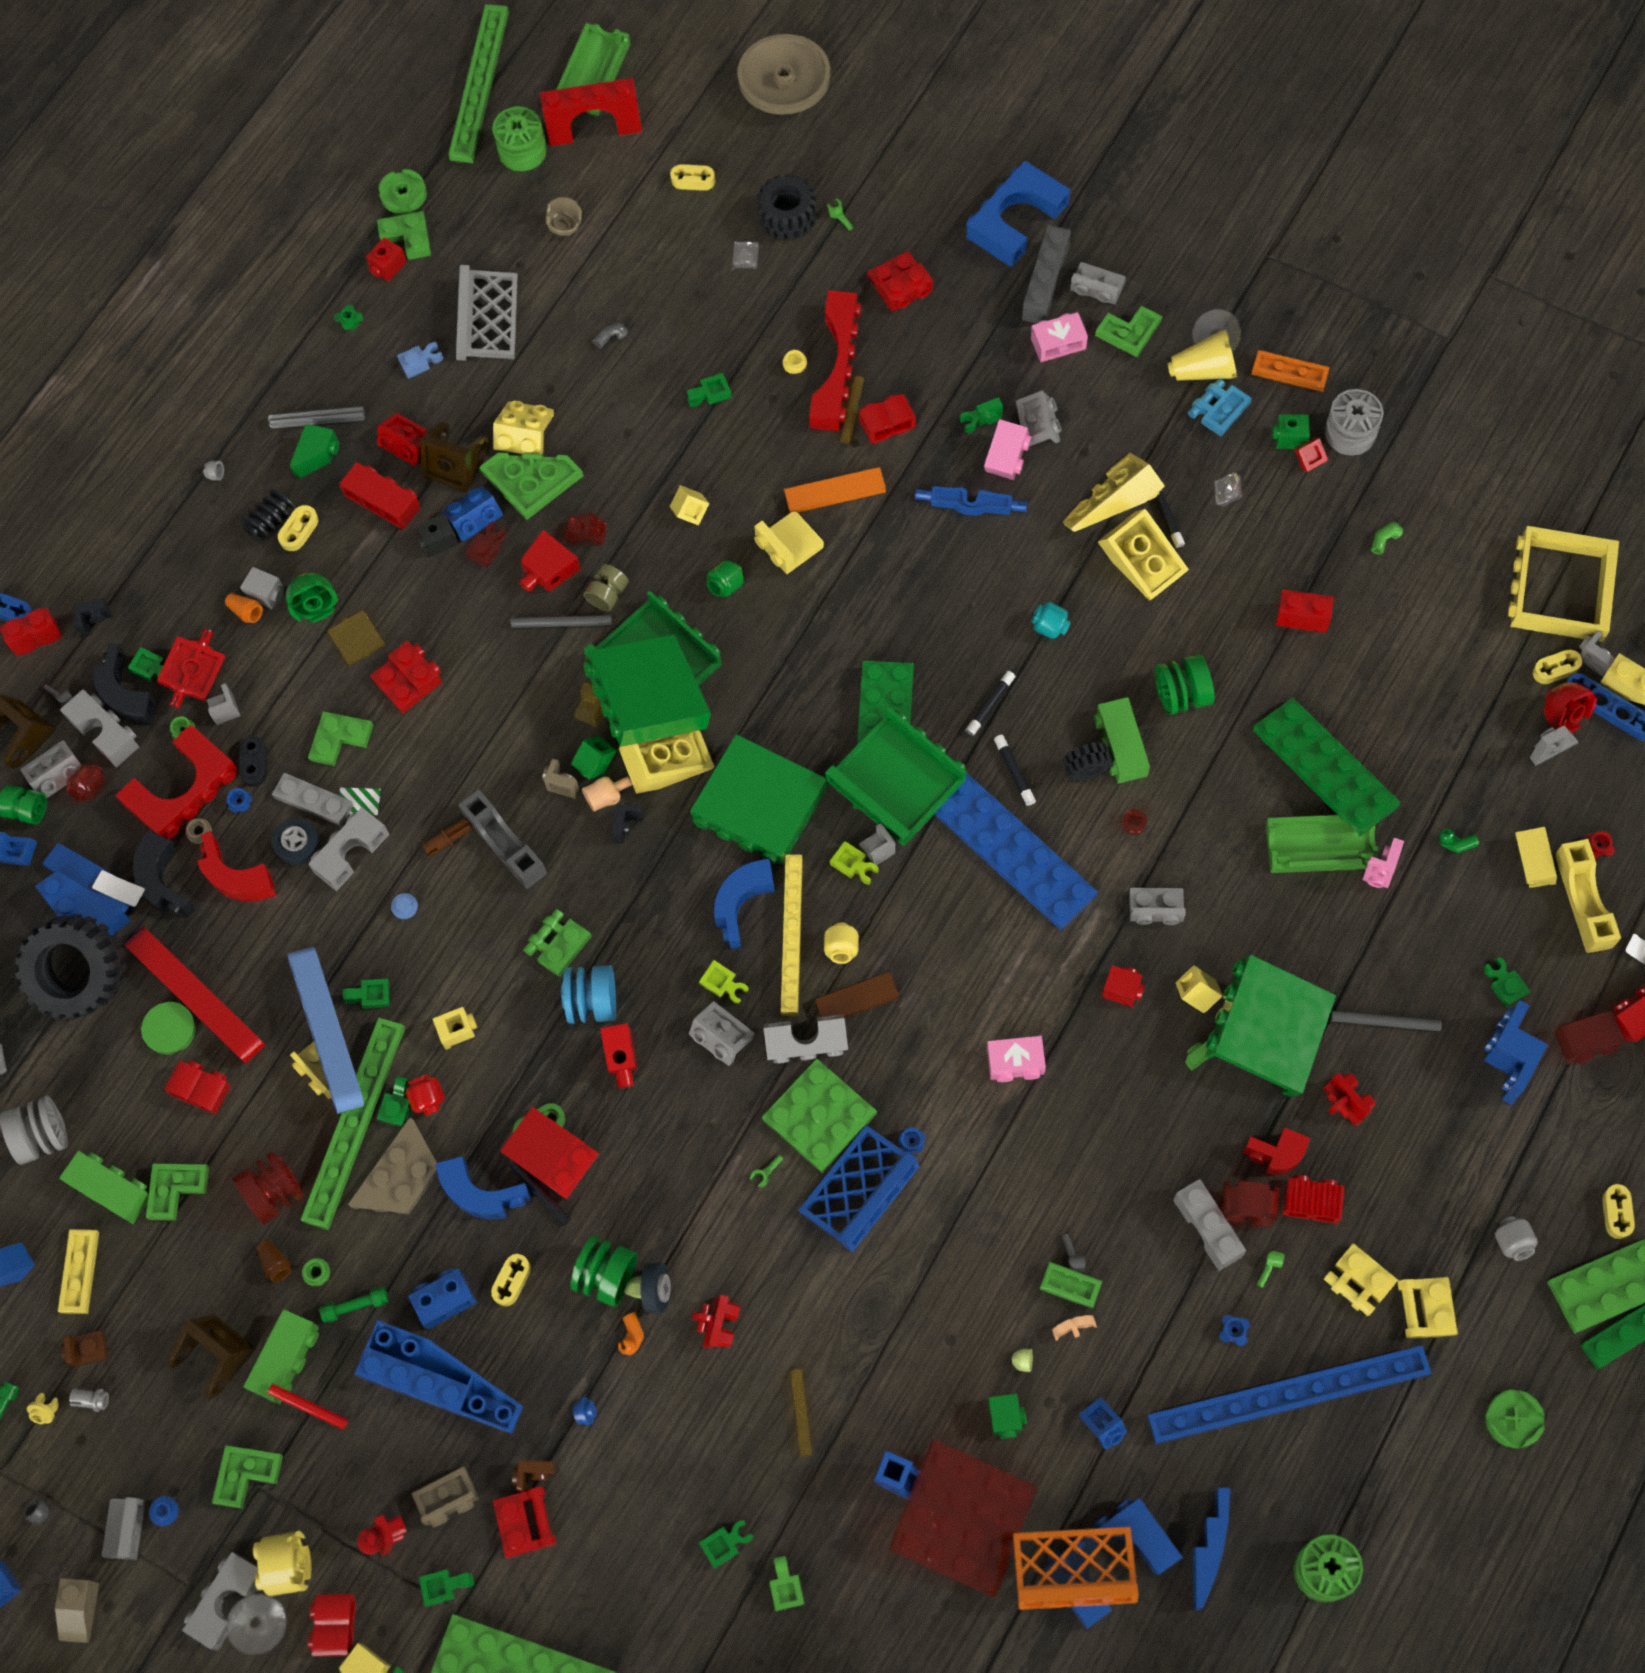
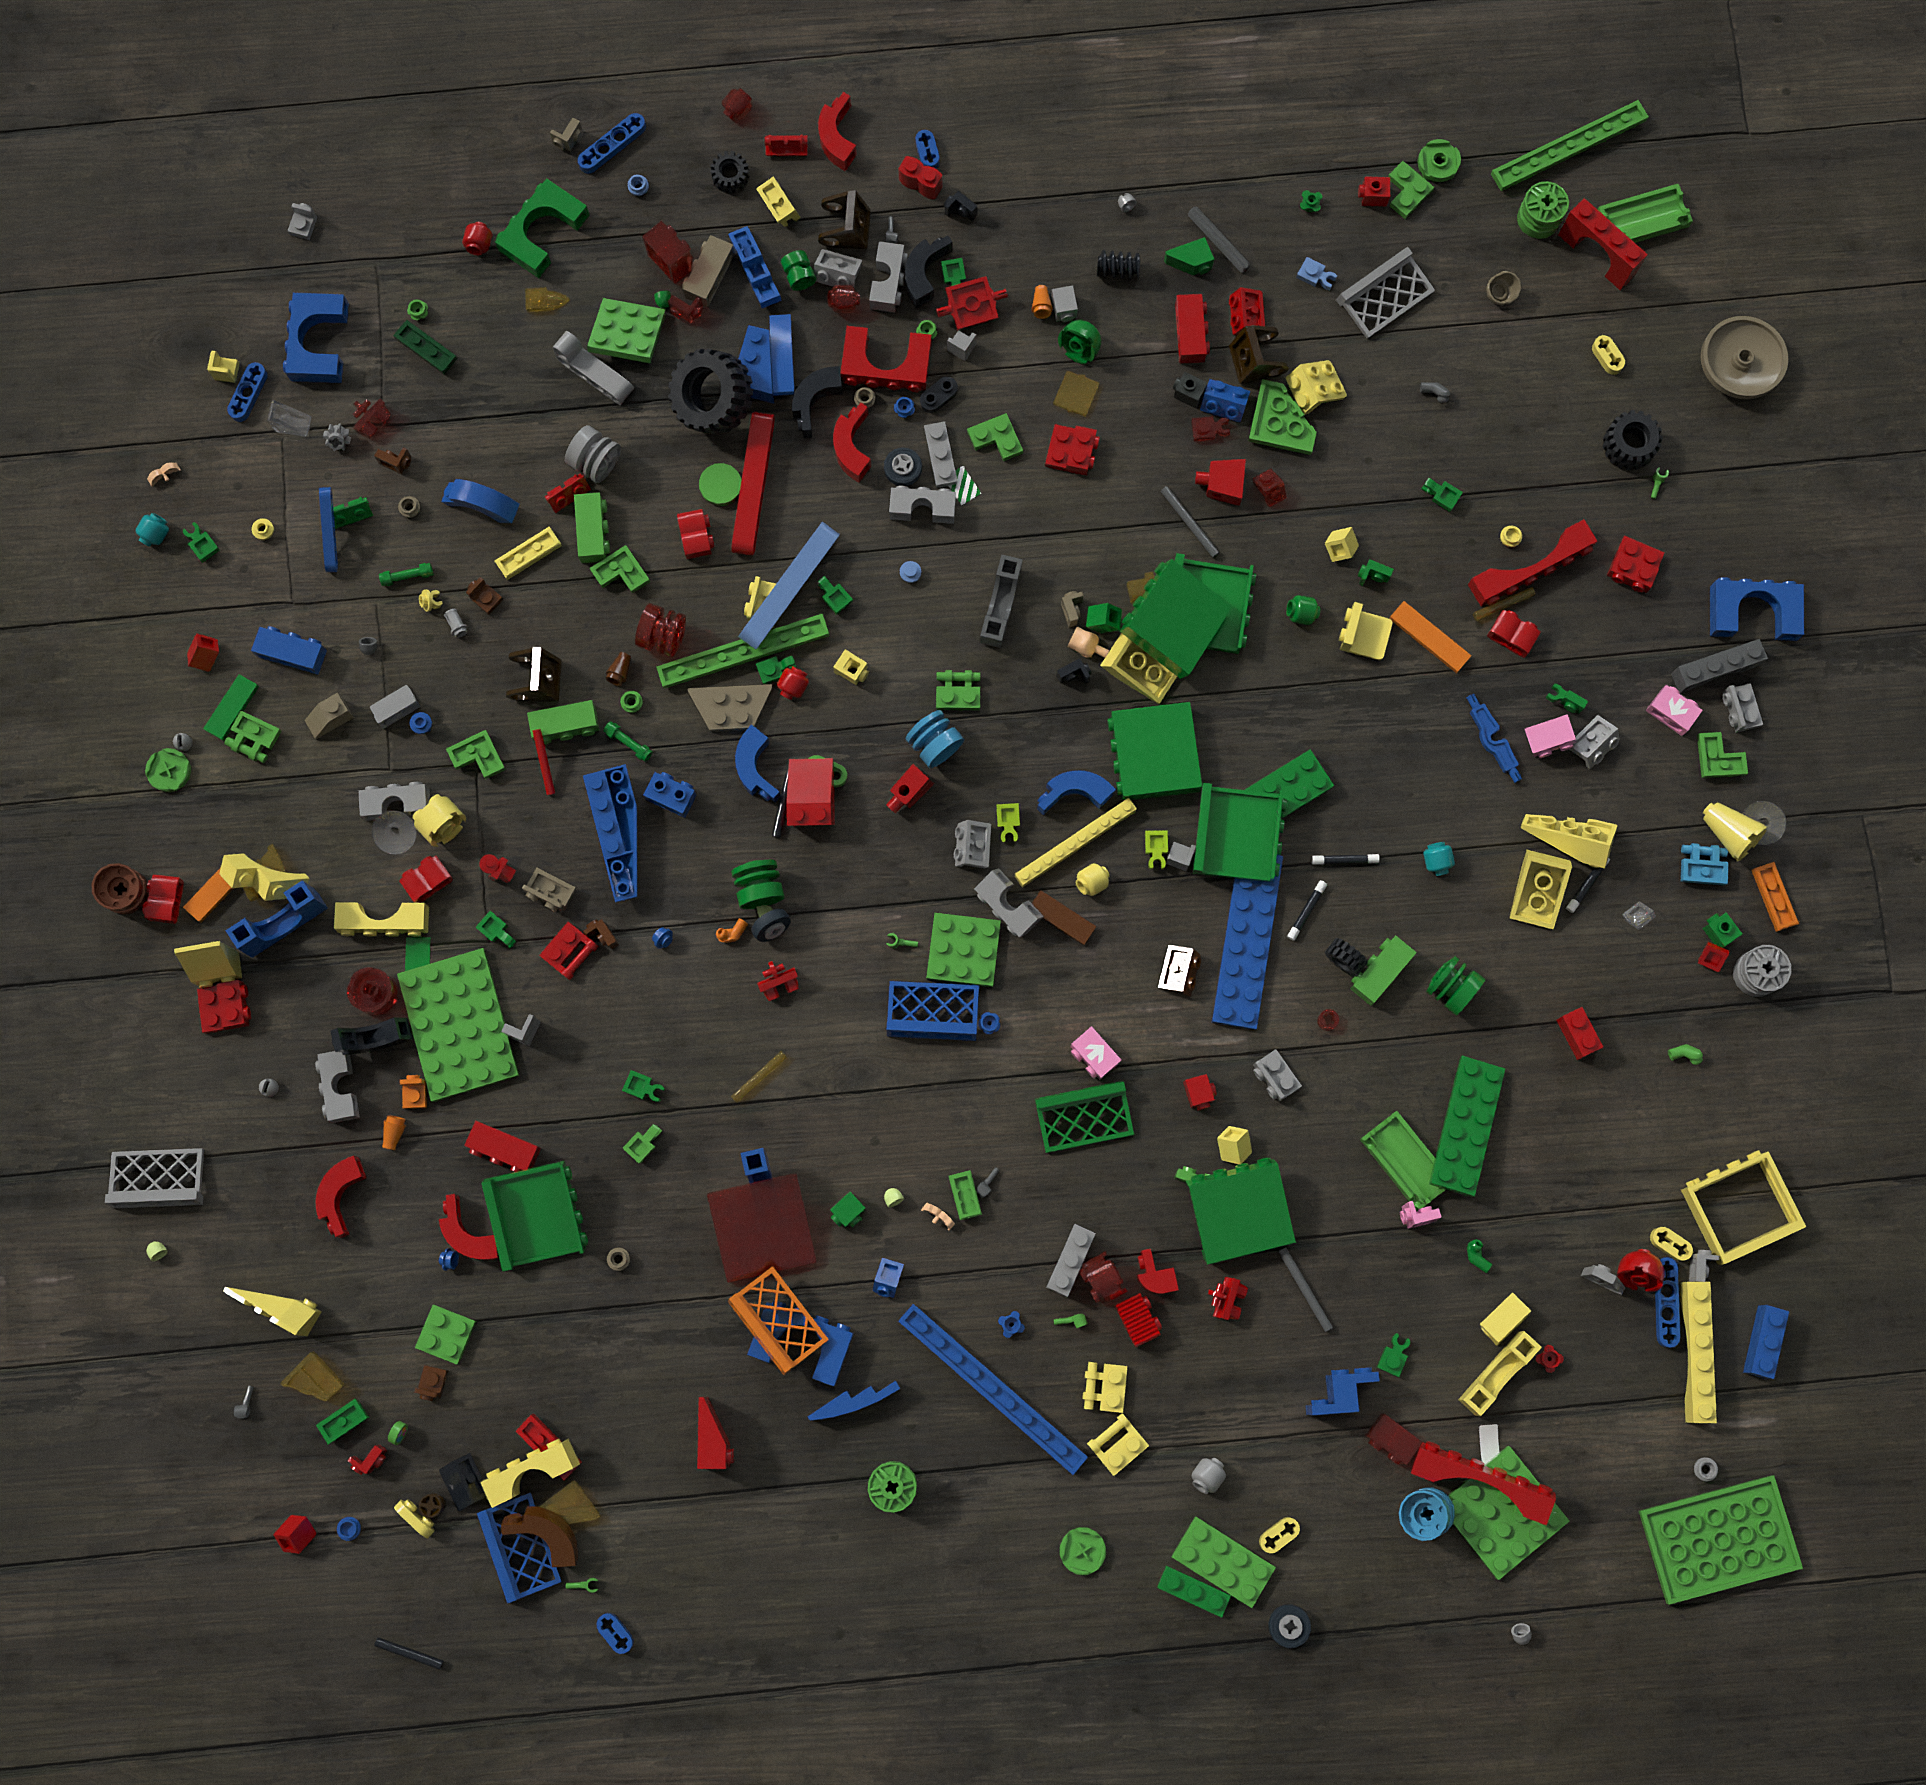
camera: 50 degrees right, 10 degrees up
white sticker [92,870,145,906] -> none
light yellow plate [278,505,318,551] -> none
reddish brown axle [422,818,472,858] -> none
light yellow beam [491,1254,531,1306] -> none
olive wheel [583,564,629,612] -> none
clear plate [733,242,759,268] -> none
none -> light grey panel [501,1014,540,1046]
none -> red hinge [545,474,591,513]
none -> green fence [1034,1081,1134,1153]
none -> bracket [1158,945,1201,996]
none -> green bracket [1357,559,1394,586]

